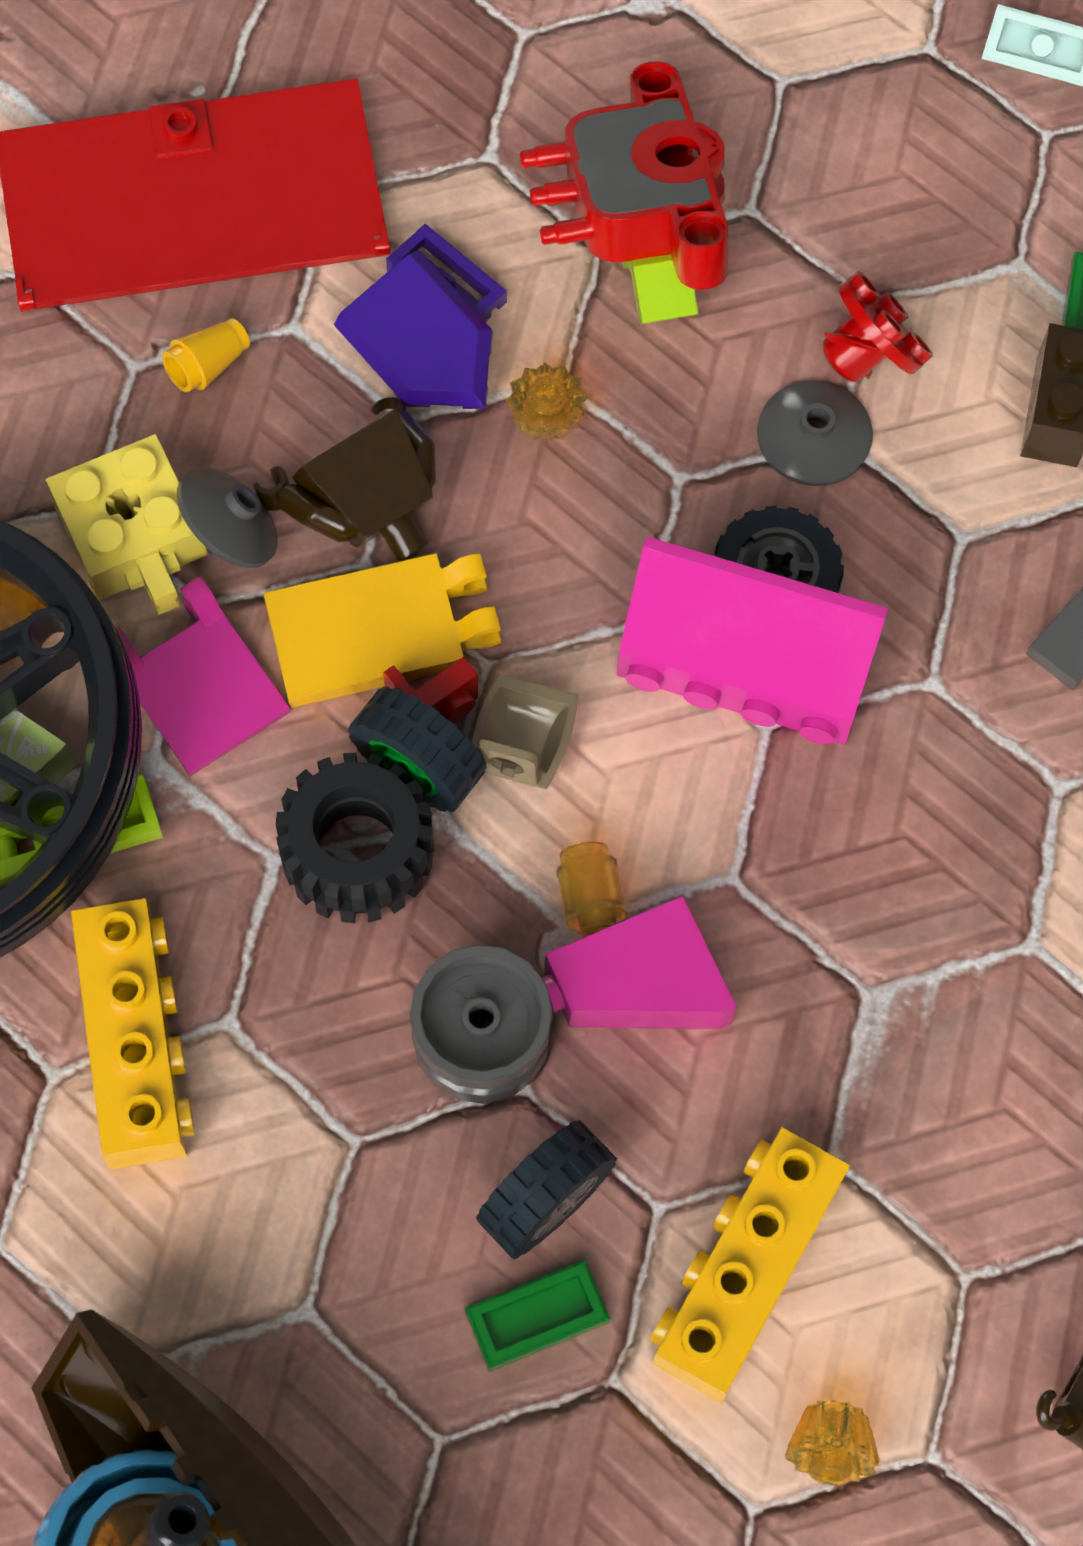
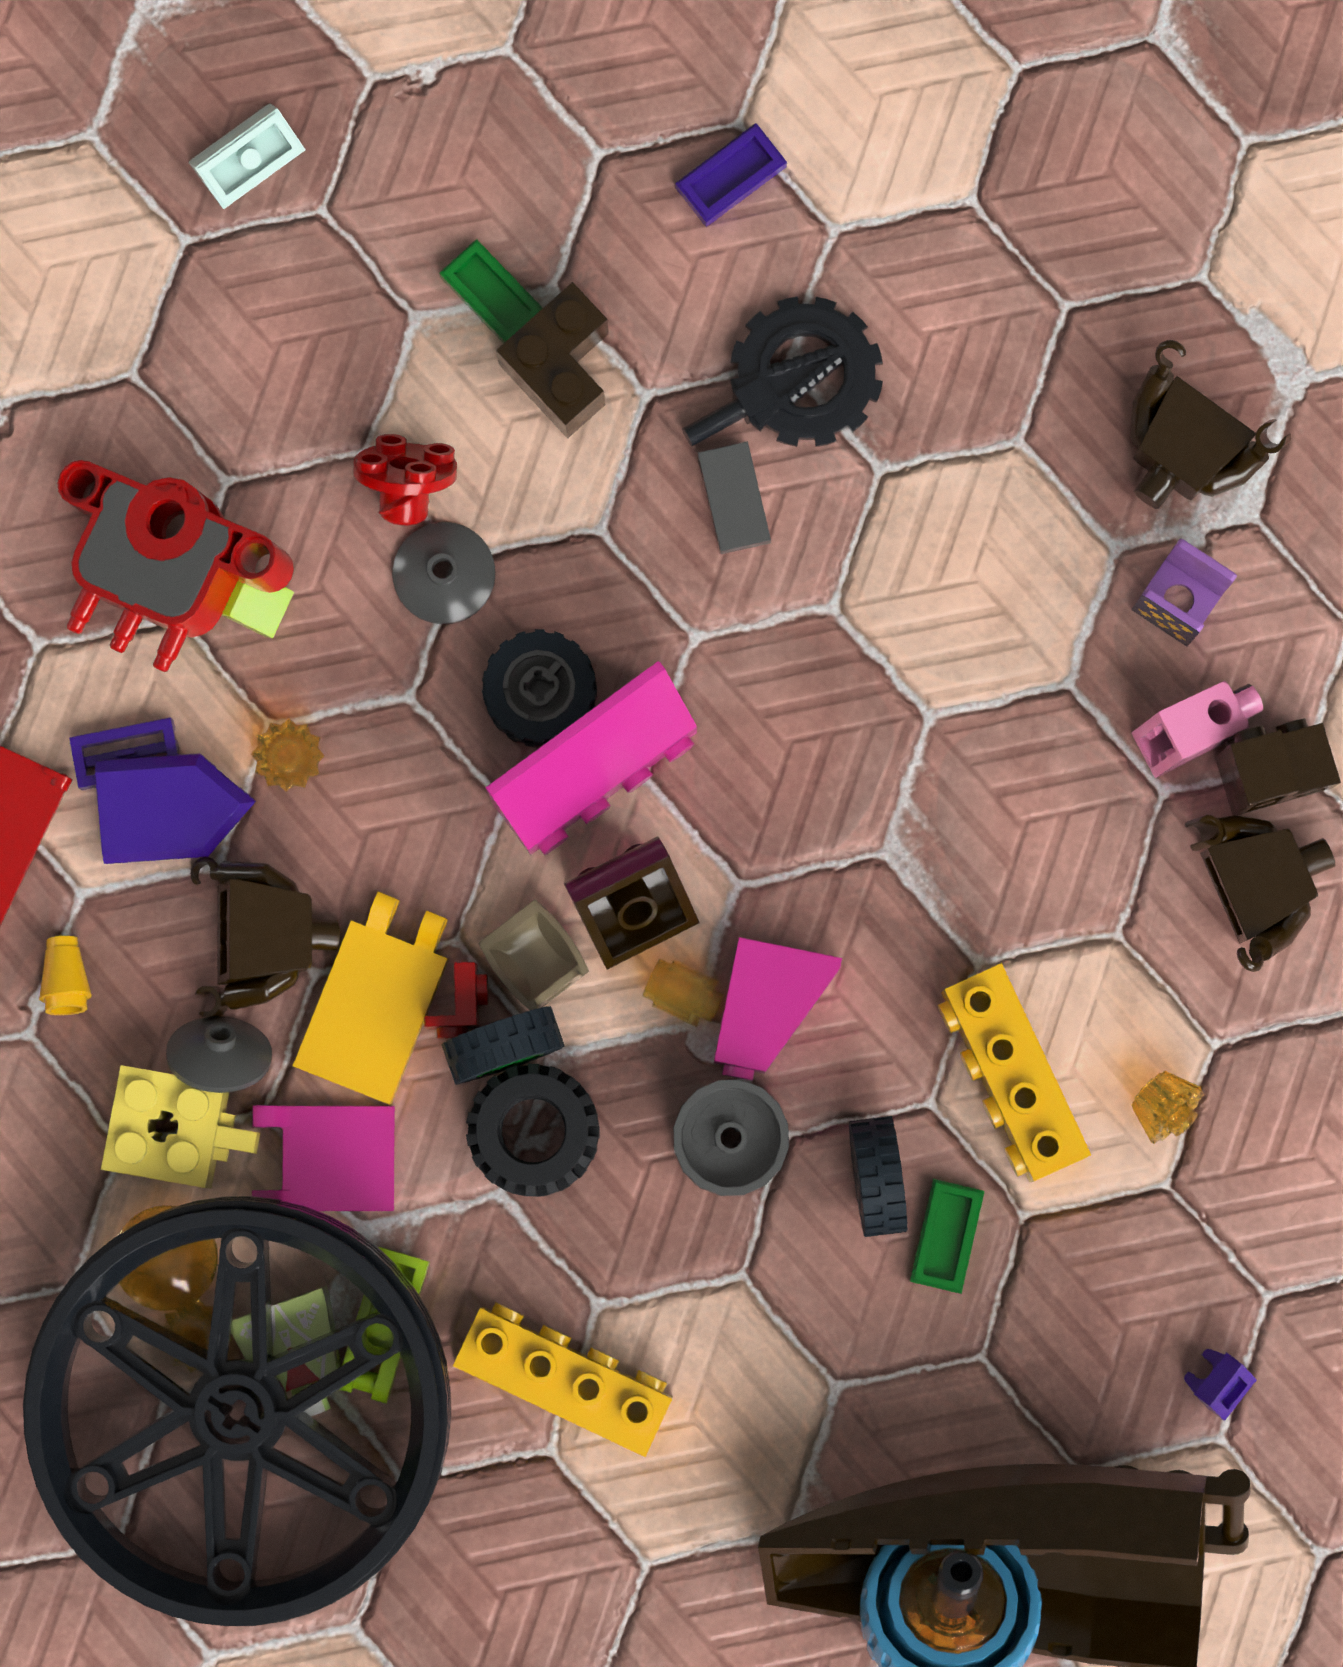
camera: 50 degrees left, 15 degrees up
none -> dark brown brick [564,836,700,970]

